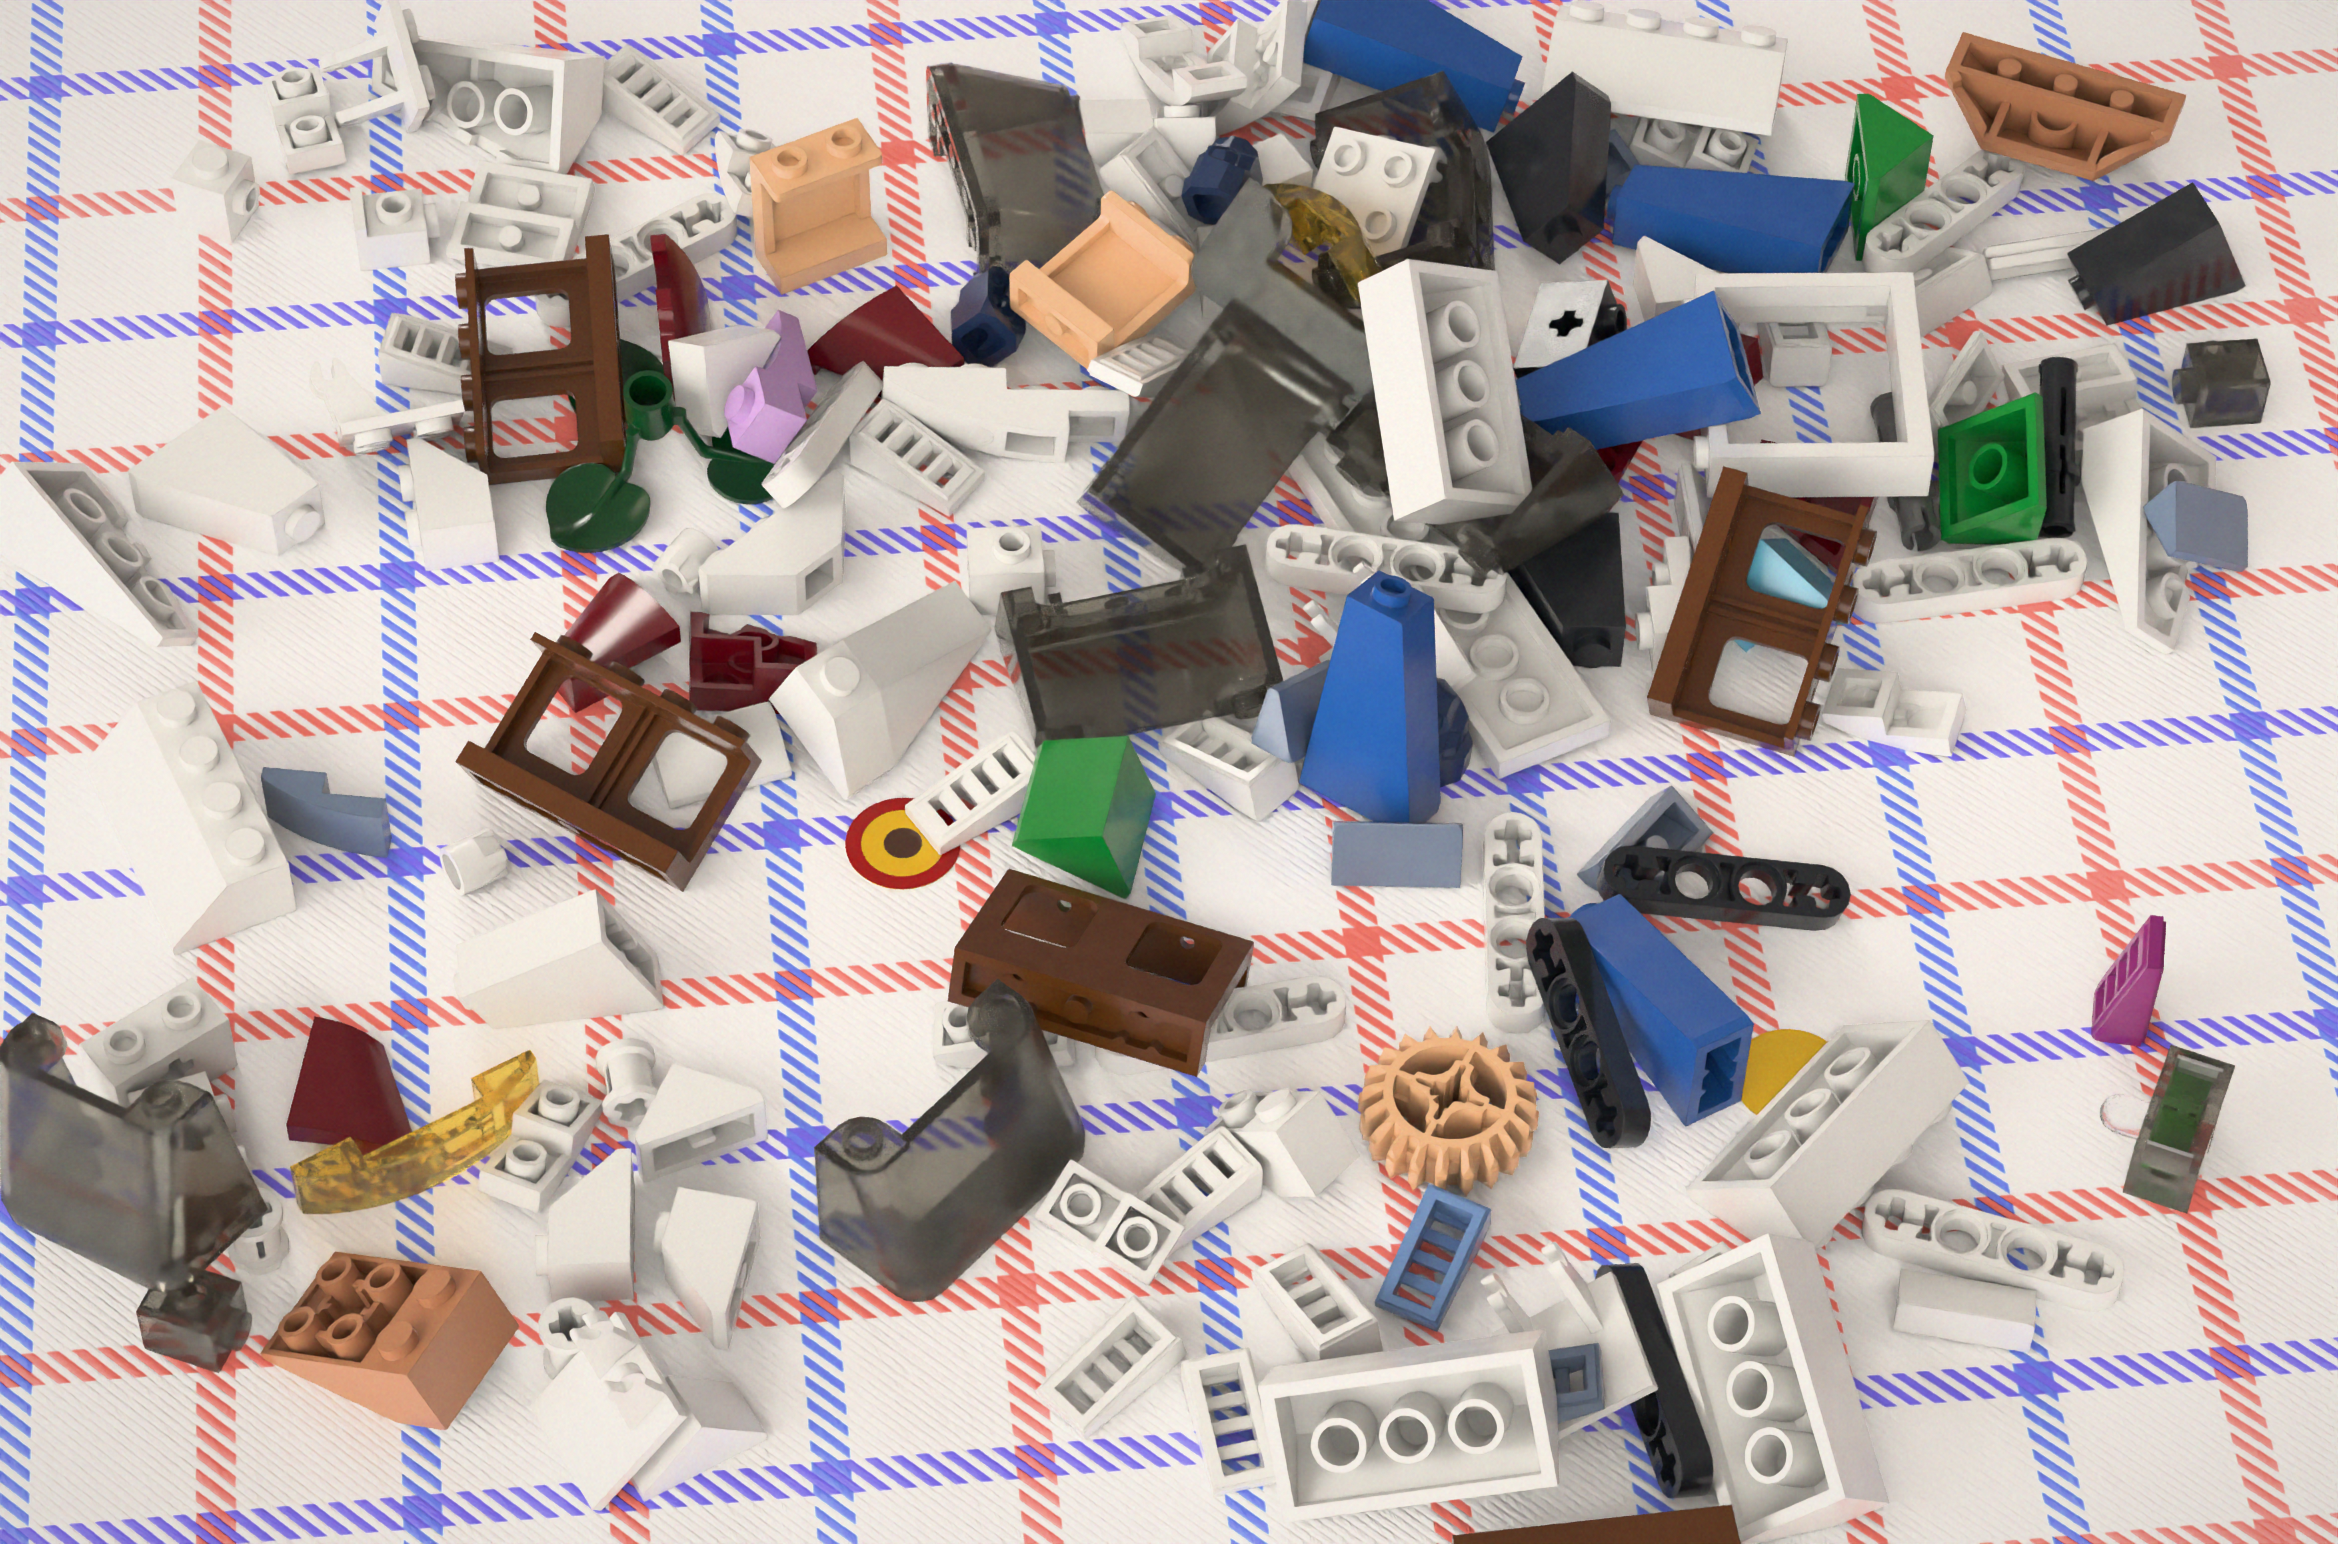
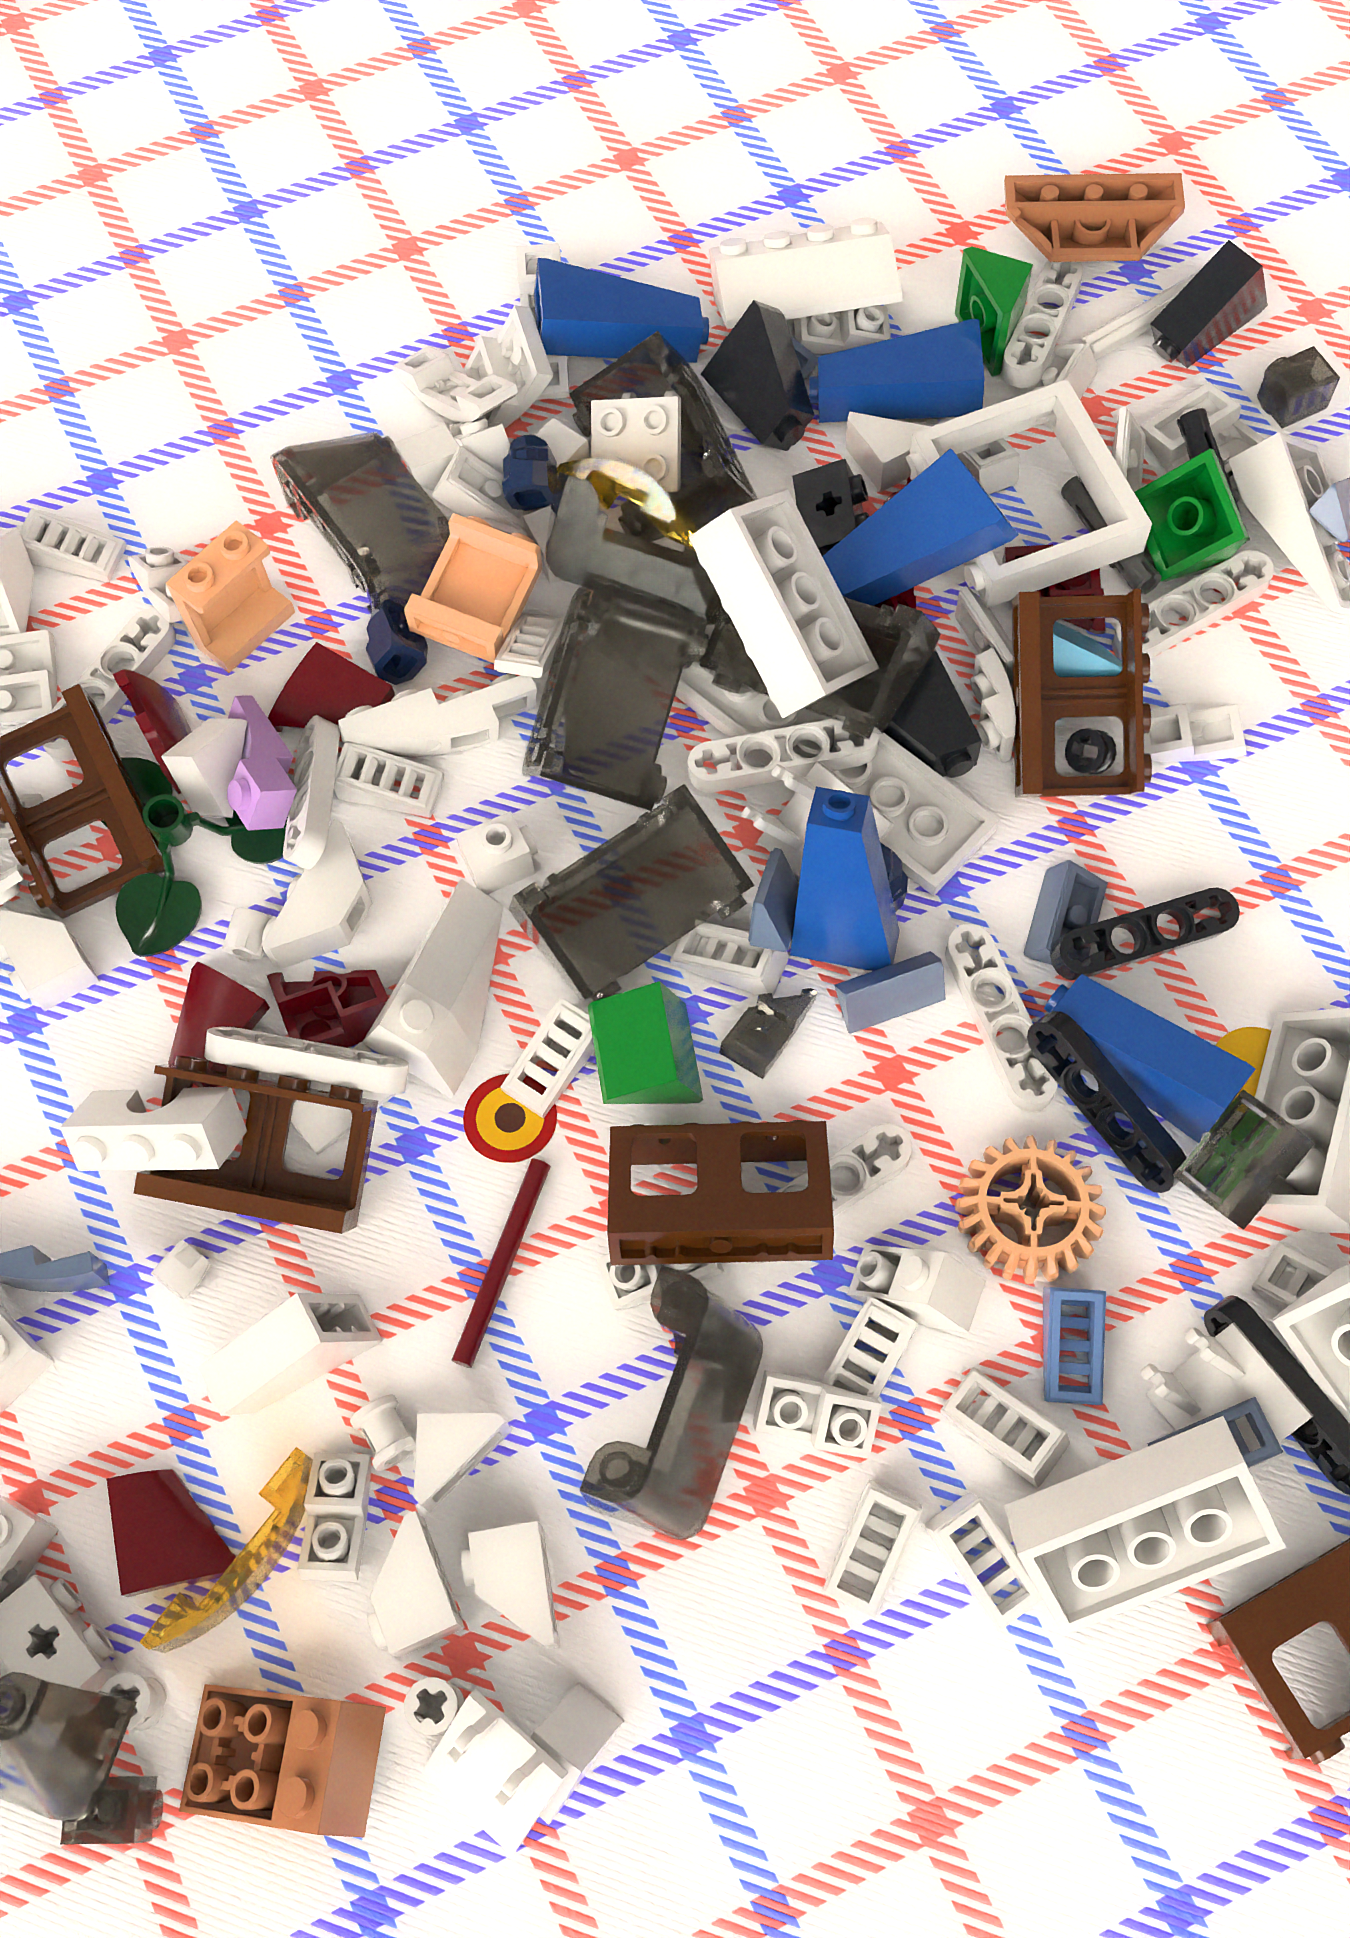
camera: 15 degrees left, 15 degrees up
none -> white arch [60,1087,247,1171]
none -> white beam [204,1027,409,1094]
none -> dark red bar [451,1158,551,1368]
none -> clear smoke slope [719,988,818,1079]
none -> black bush [1065,728,1117,774]
none -> clear smoke piece [1173,1089,1315,1230]

